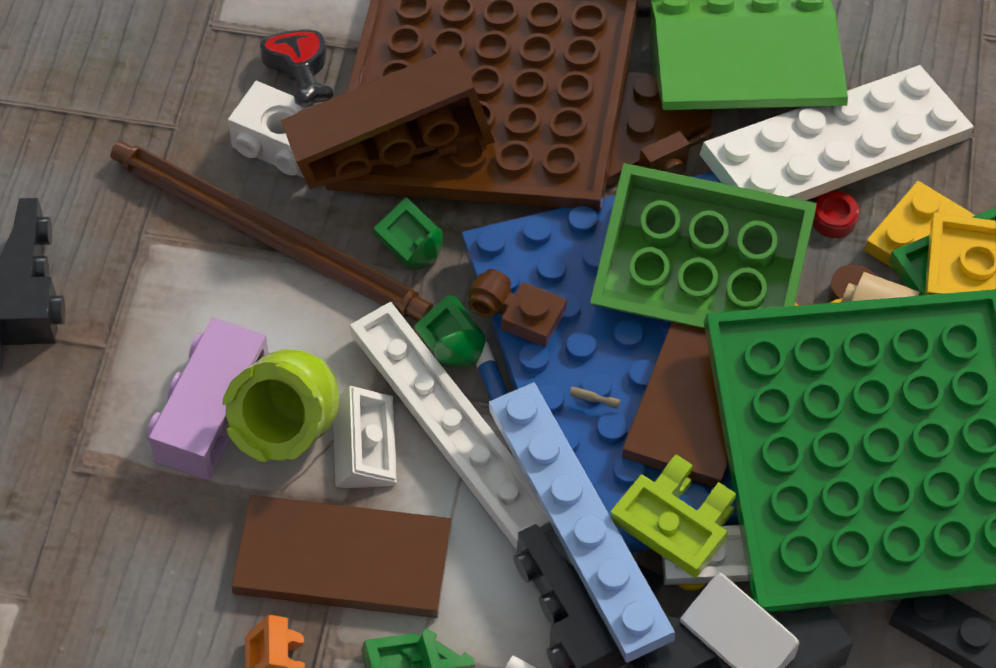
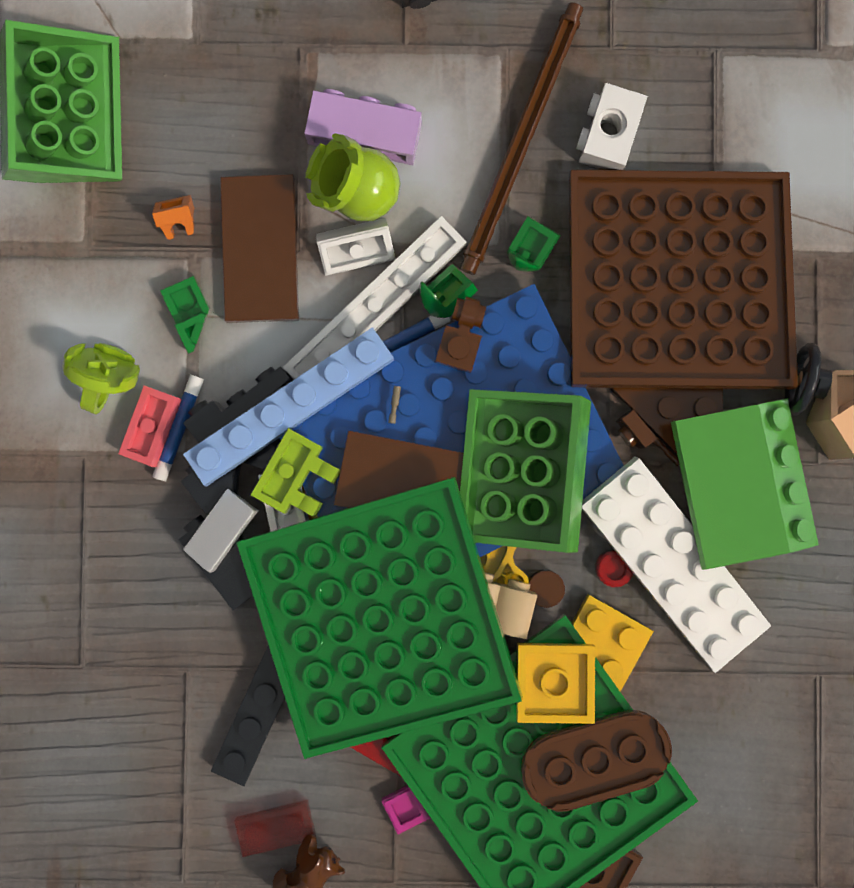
camera: 80 degrees right, 30 degrees up
black piece [260,29,333,108] -> none
reddish brown wedge [281,47,495,189] -> none

